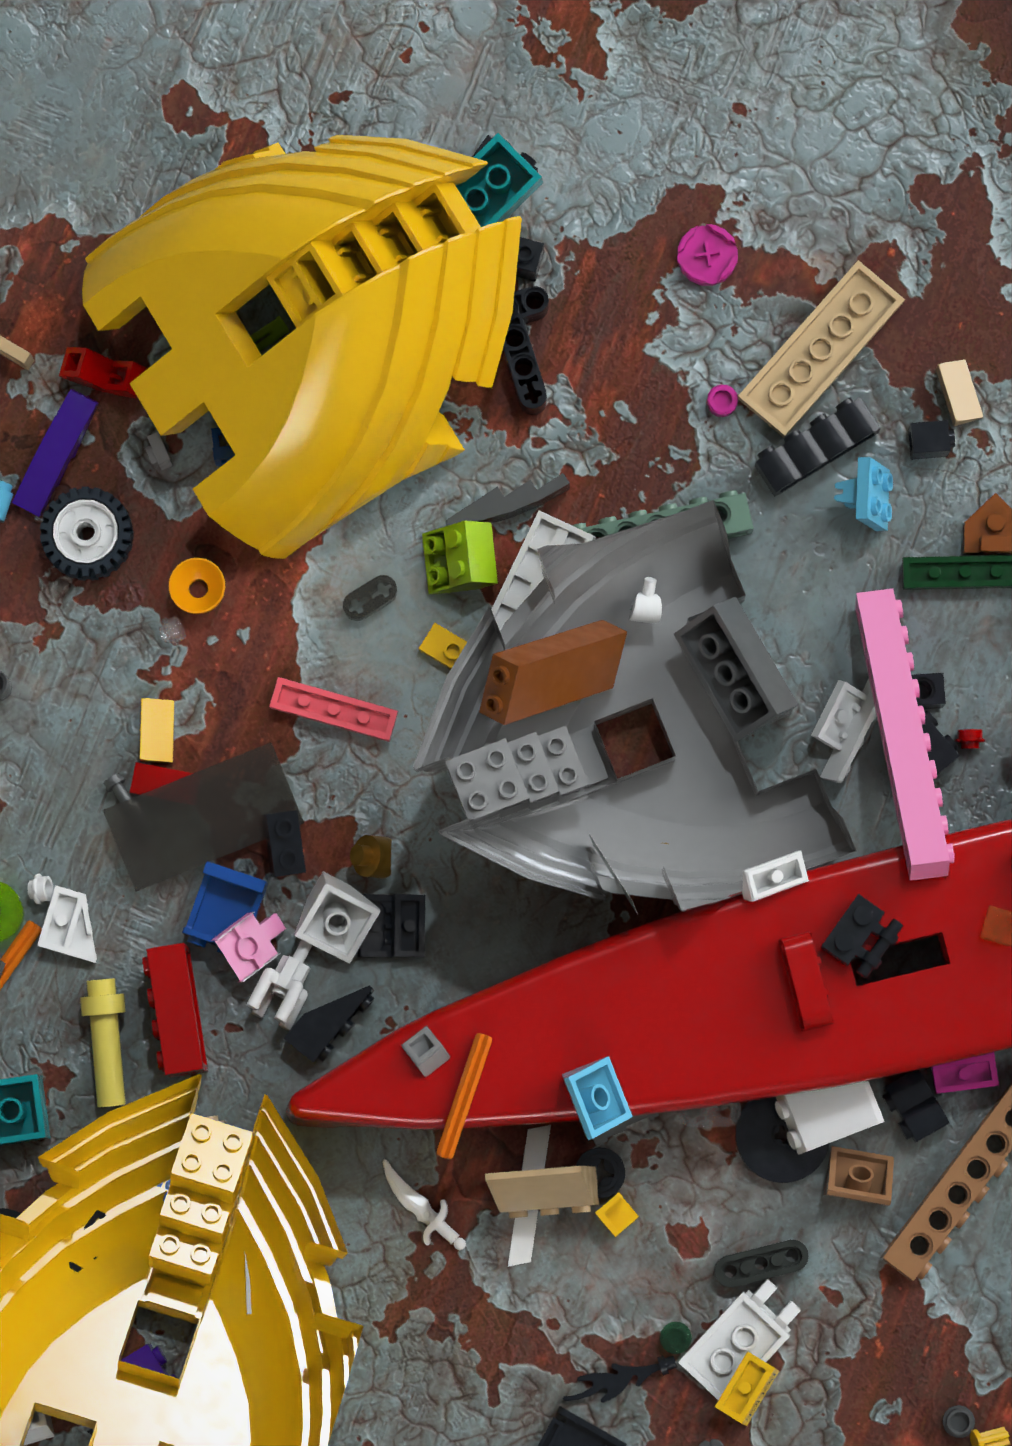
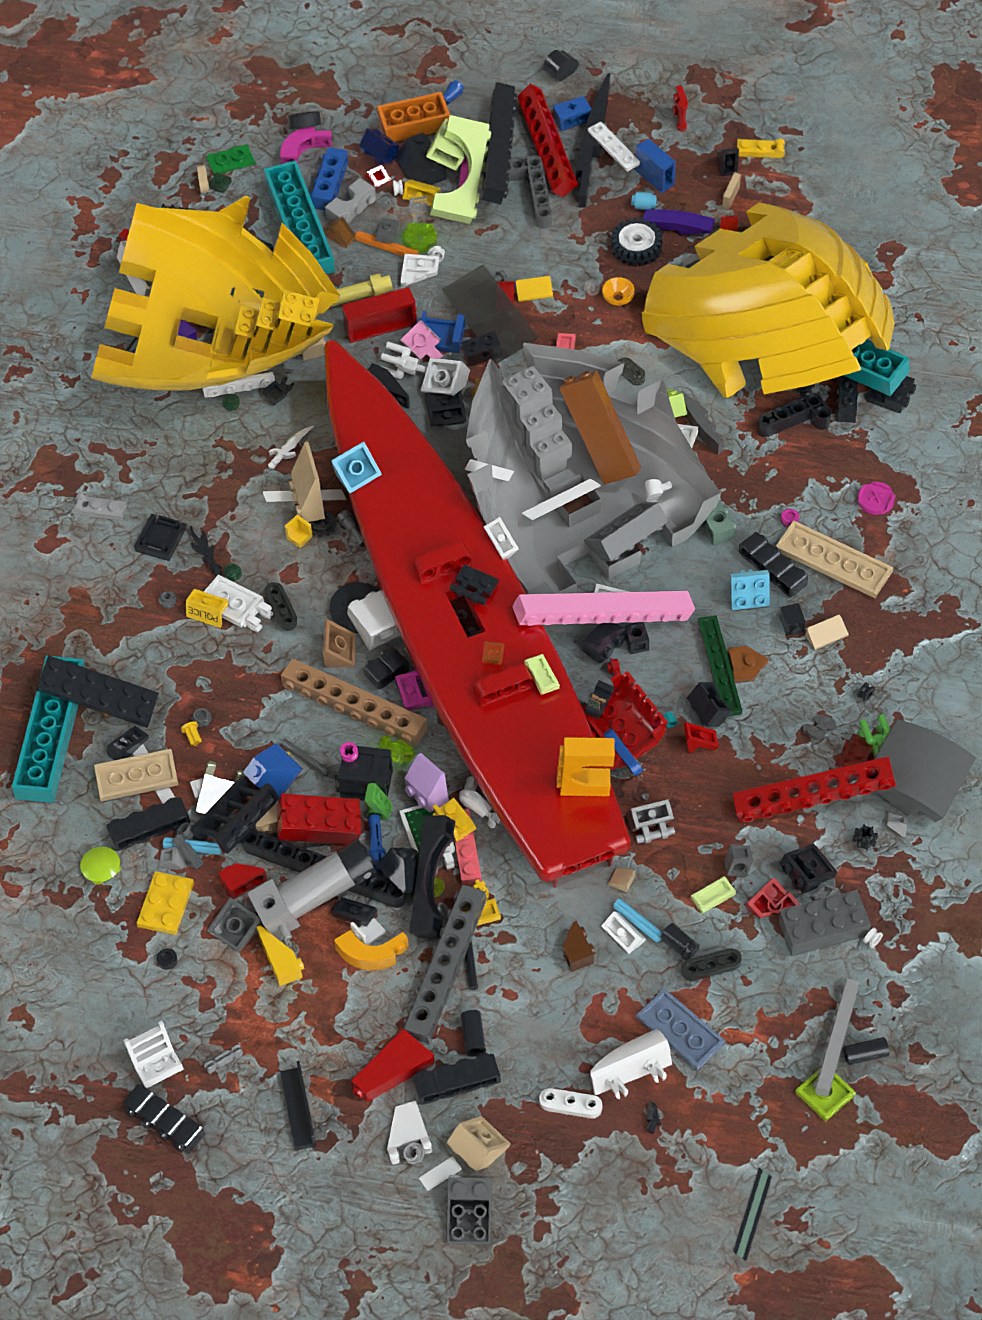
camera: 80 degrees right, 25 degrees down
light grey slope [401,1026,450,1077] -> none
orange axle [436,1033,492,1159] -> none
none -> white sticker [522,479,601,520]

